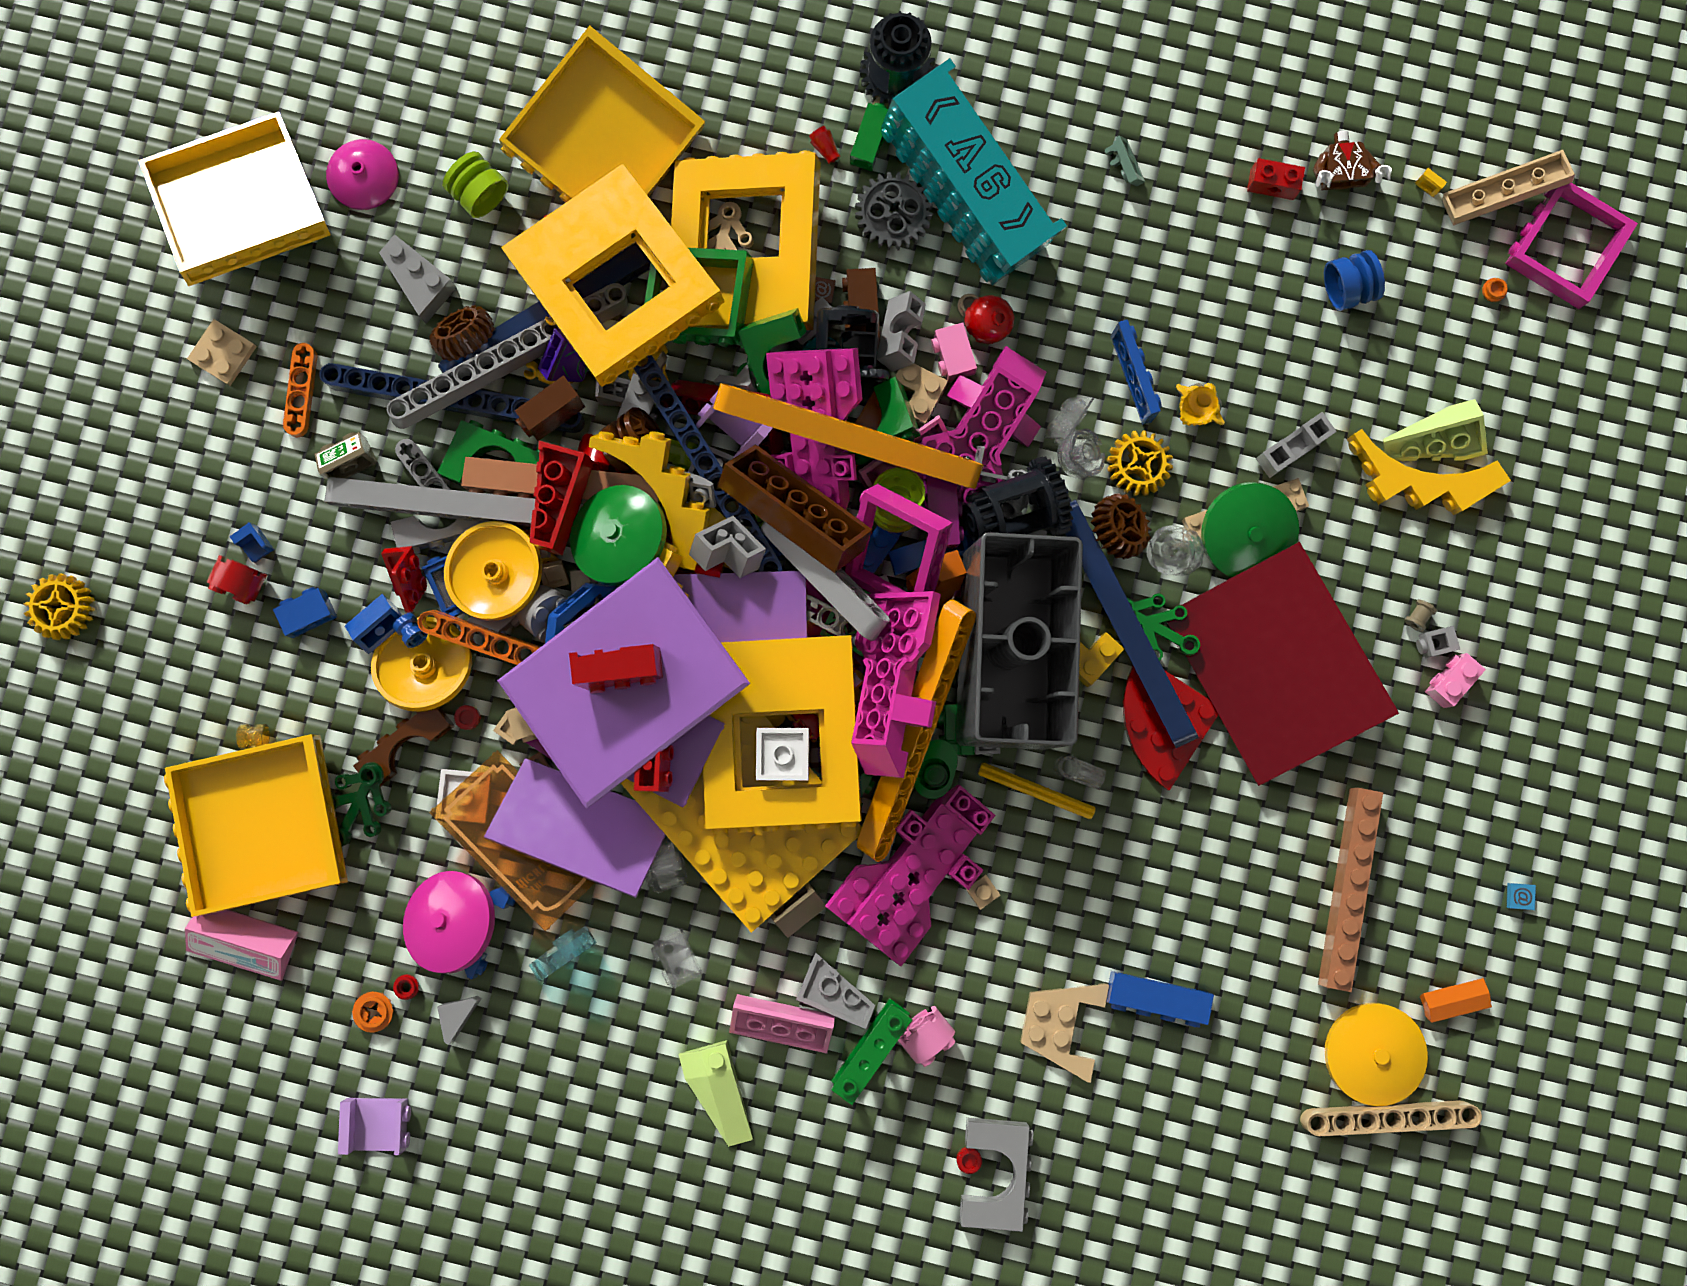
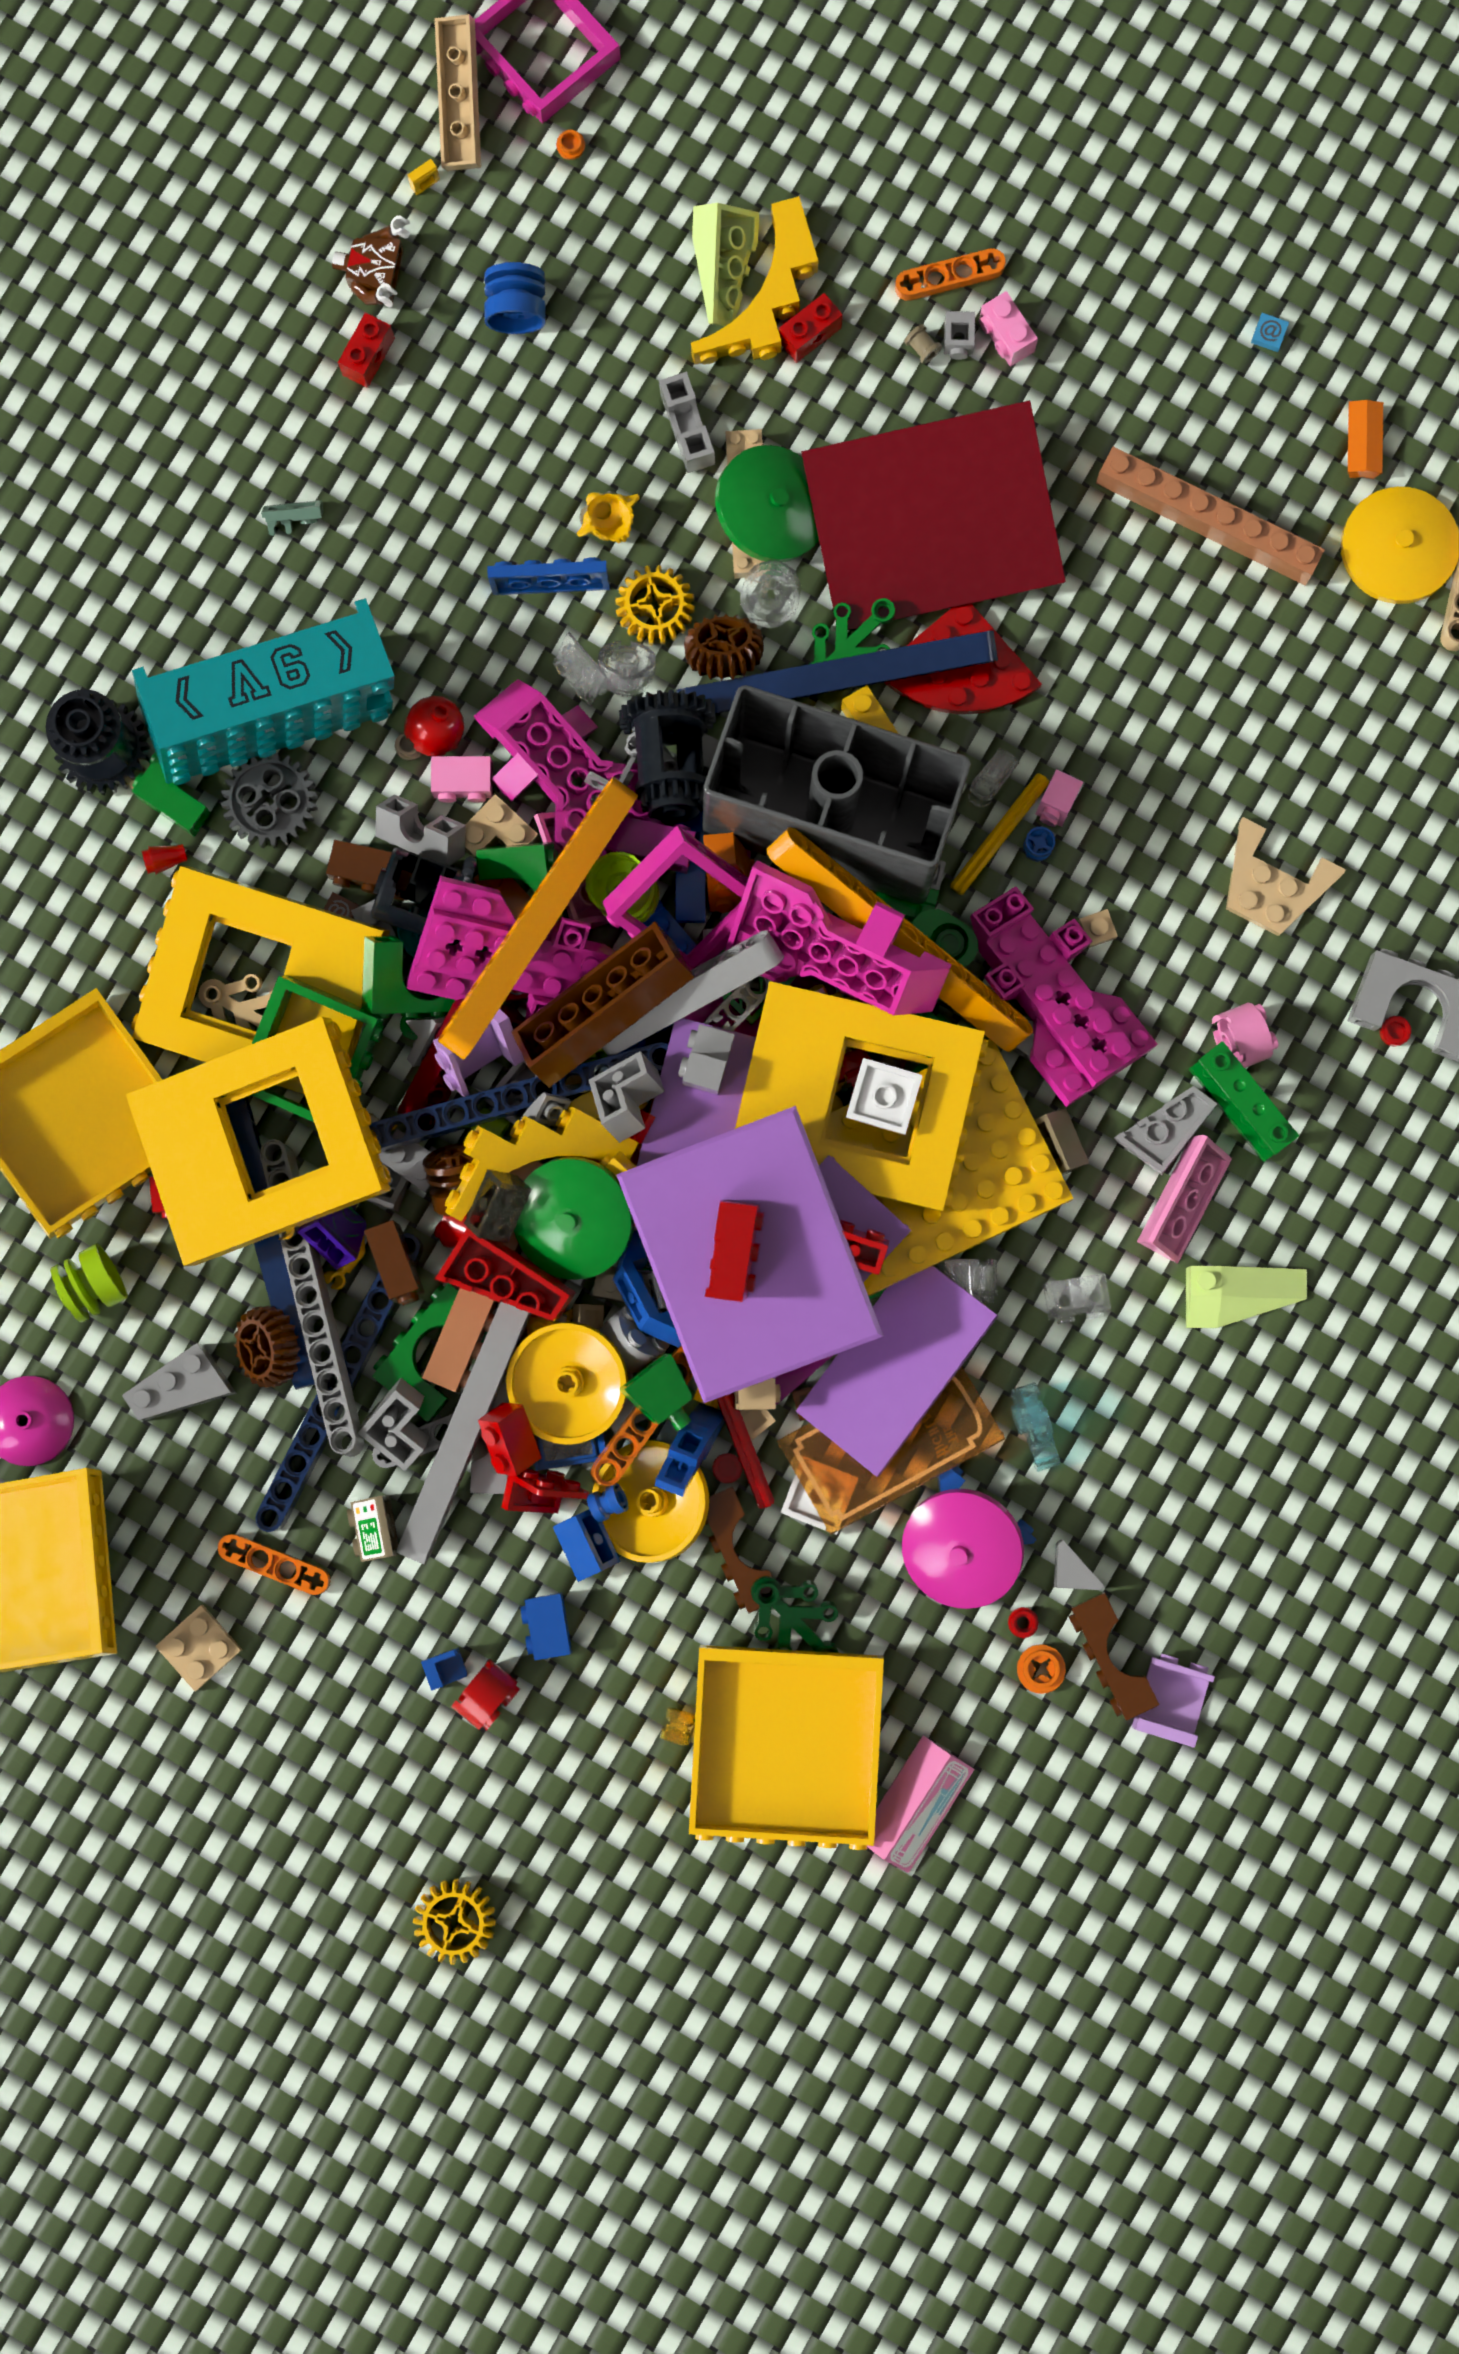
camera: 65 degrees left, 0 degrees up
blue brick [1106,971,1214,1028] -> none
none -> light grey brick [357,1378,429,1471]
none -> clear smoke brick [464,1169,532,1243]
none -> red brick [478,1402,542,1476]
none -> green torso [619,1354,693,1431]
none -> blue slope [655,1402,725,1497]
none -> light grey brick [678,1024,735,1095]
none -> red axle [717,1393,774,1509]
none -> red brick [779,293,843,363]
none -> orange beam [895,248,1006,301]
none -> blue wheel [1023,827,1055,862]
none -> bright pink brick [1035,769,1083,827]
none -> reddish brown arch [1068,1592,1159,1721]

